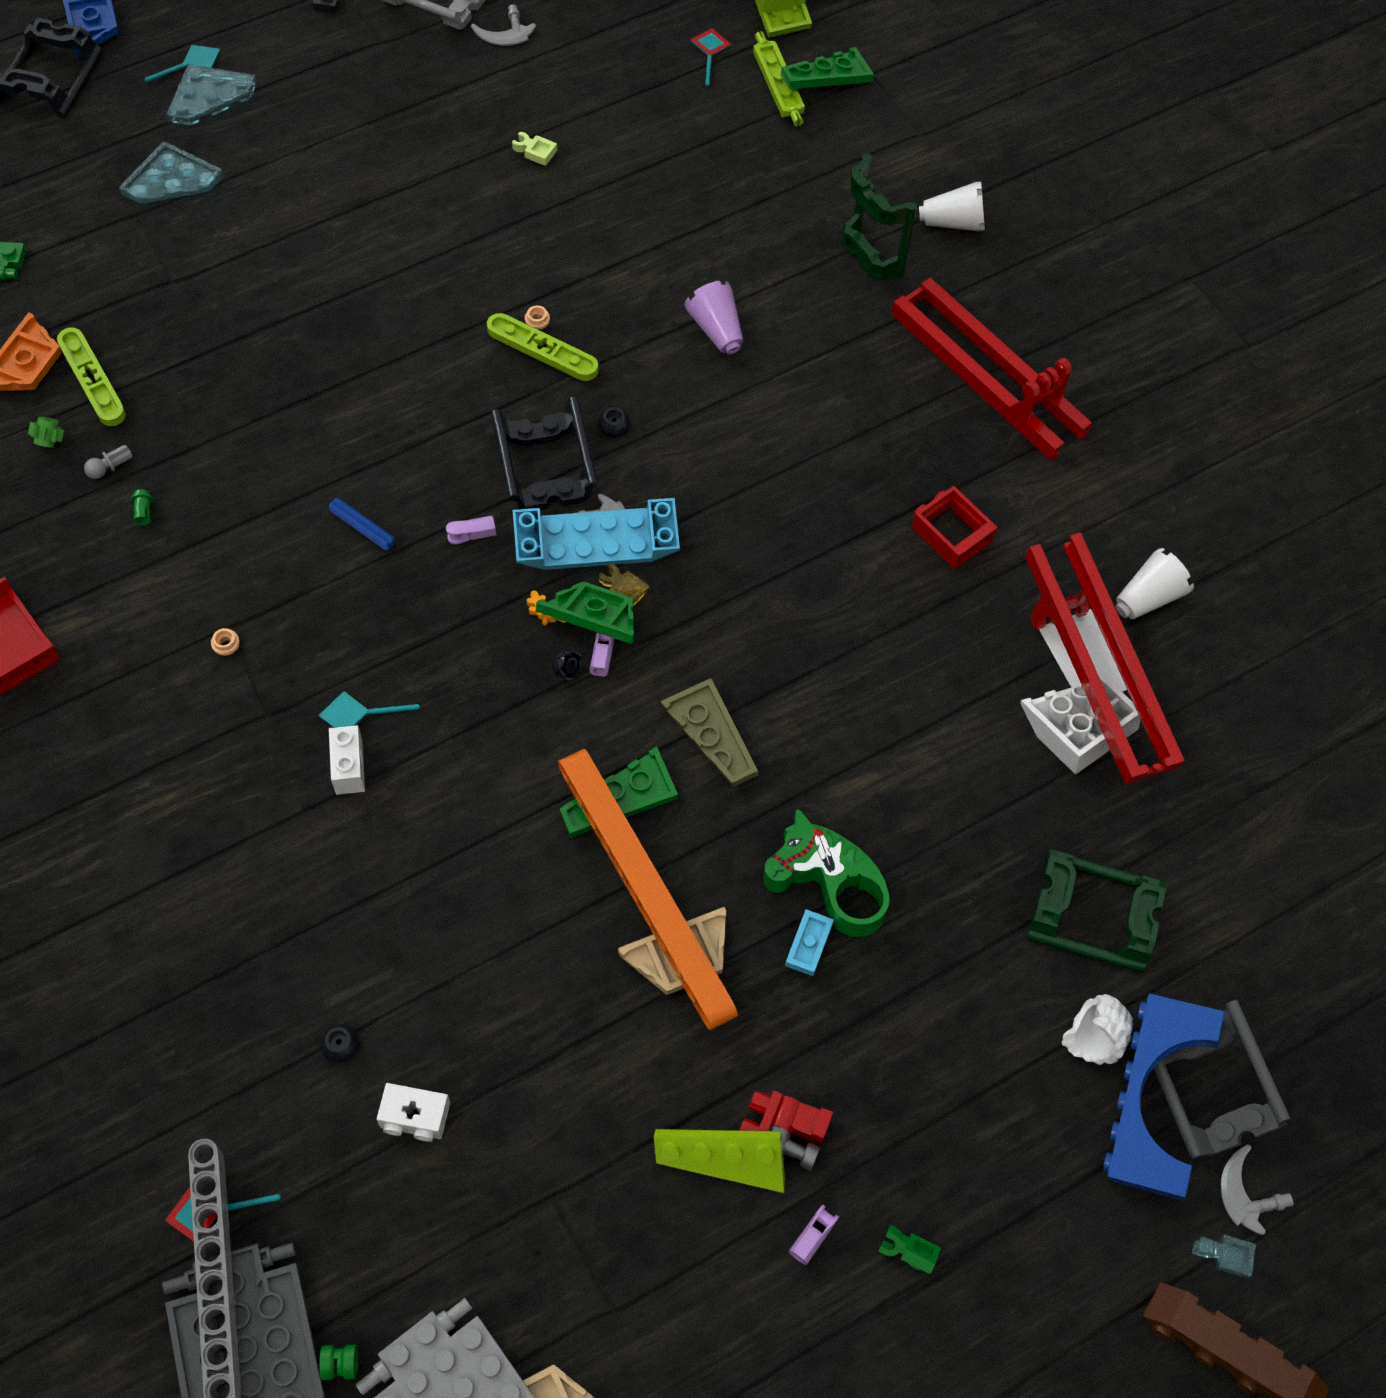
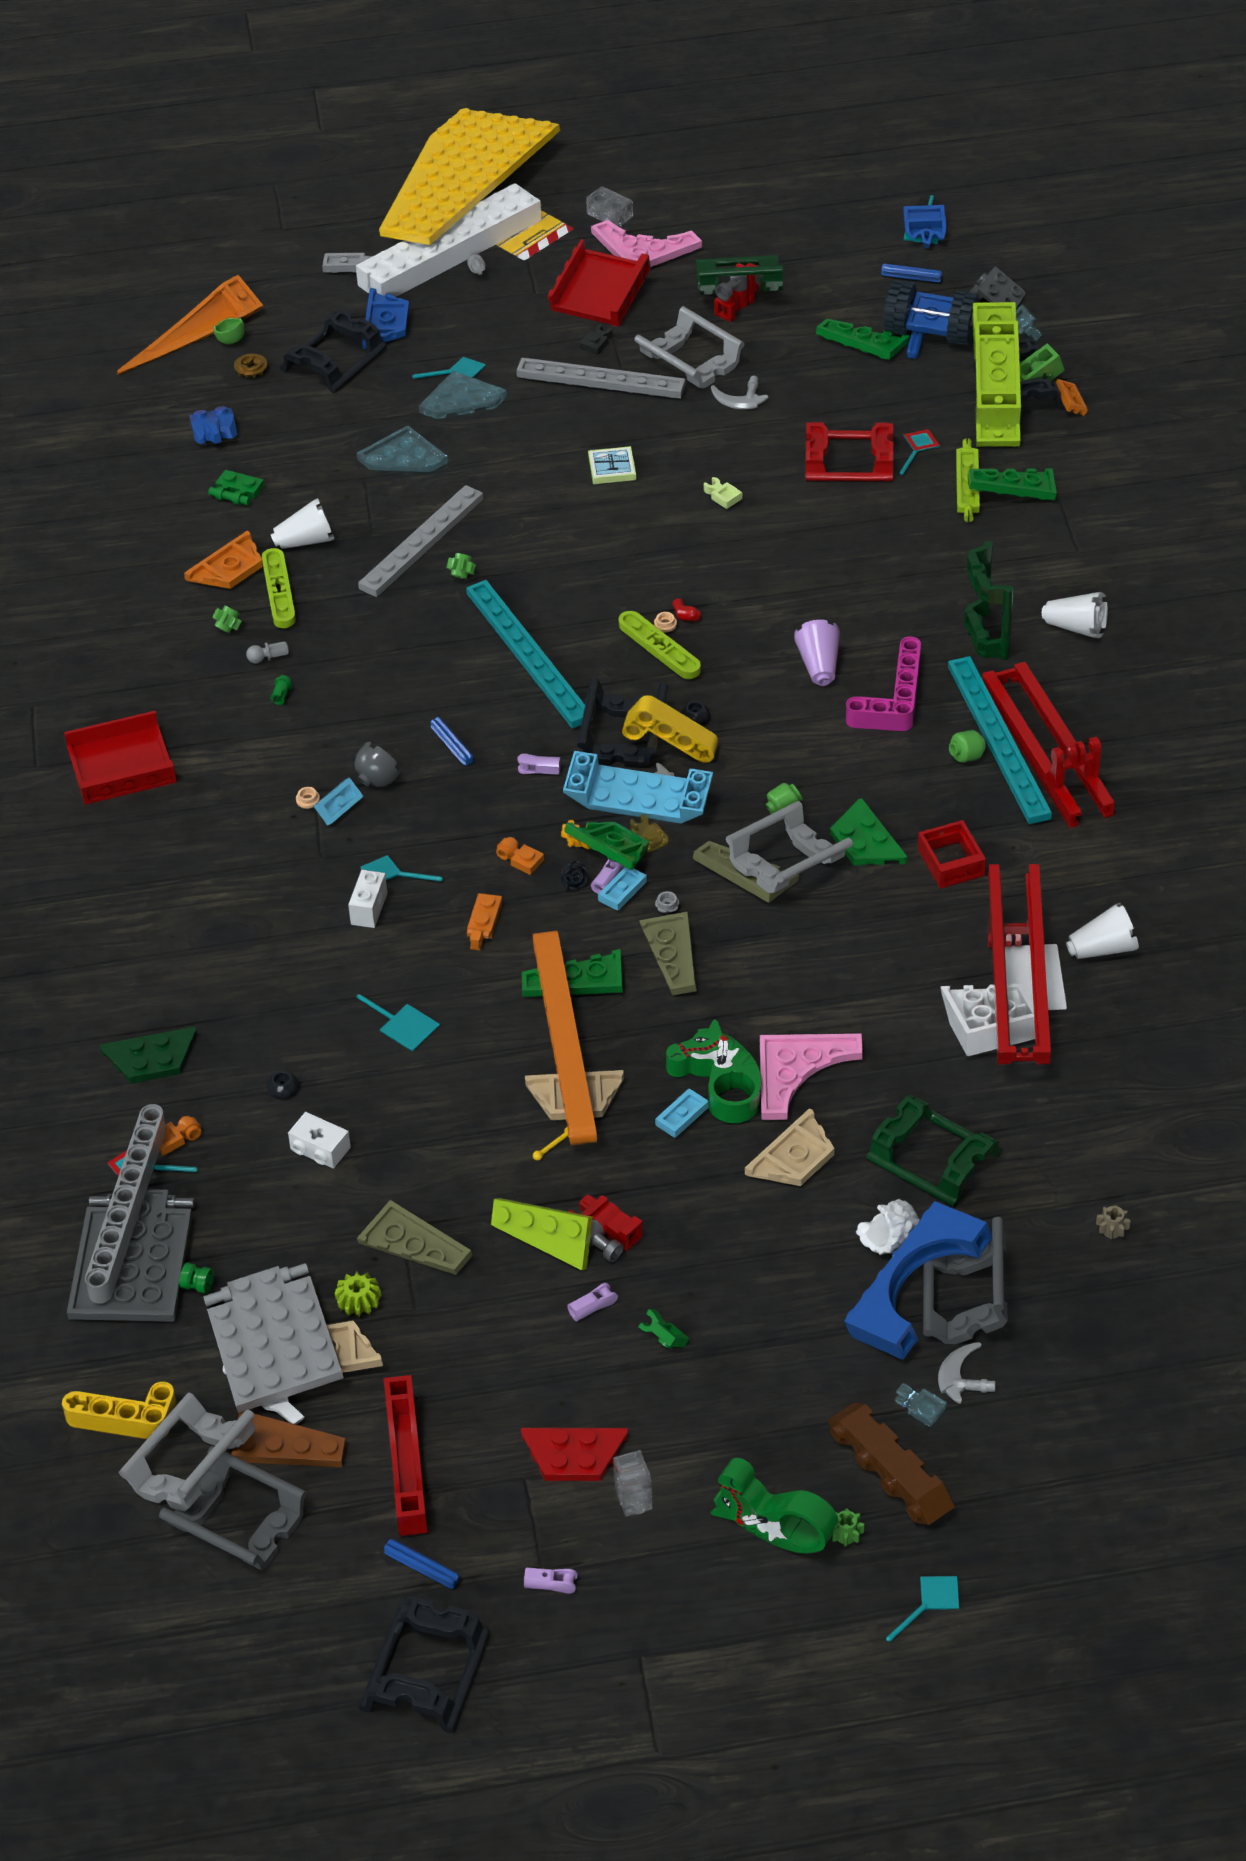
camera: 25 degrees right, 15 degrees down
none -> dark green wing [99,1026,197,1084]
none -> orange plate [159,1116,201,1156]
none -> white cone [271,498,335,549]
none -> medium azure plate [314,778,363,825]
none -> lime gear [335,1271,381,1317]
none -> dark grey cylinder [354,742,402,787]
none -> teal piece [357,994,440,1052]
none -> olive wing [357,1200,473,1275]
none -> light grey plate [358,485,483,597]
none -> bright green gear [446,553,476,579]
none -> teal plate [466,580,592,728]
none -> orange hinge [467,893,502,951]
none -> orange plate [496,837,544,875]
none -> light grey plate [516,358,686,399]
none -> yellow hinge [533,1127,569,1161]
none -> tile [588,446,636,484]
none -> medium azure plate [598,867,647,911]
none -> yellow beam [622,695,718,763]
none -> light grey plate [655,891,679,914]
none -> red arm [672,598,701,621]
none -> olive wing [693,841,800,903]
none -> light grey piece [726,801,853,893]
none -> tan wing [745,1108,834,1186]
none -> bright pink plate [760,1034,862,1120]
none -> bright green head [765,783,802,814]
none -> red piece [806,422,893,481]
none -> green wing [830,798,907,865]
none -> dark pink beam [846,636,921,731]
none -> teal plate [948,656,1052,824]
none -> bright green head [949,730,985,762]
none -> dark tan gear [1096,1205,1130,1239]

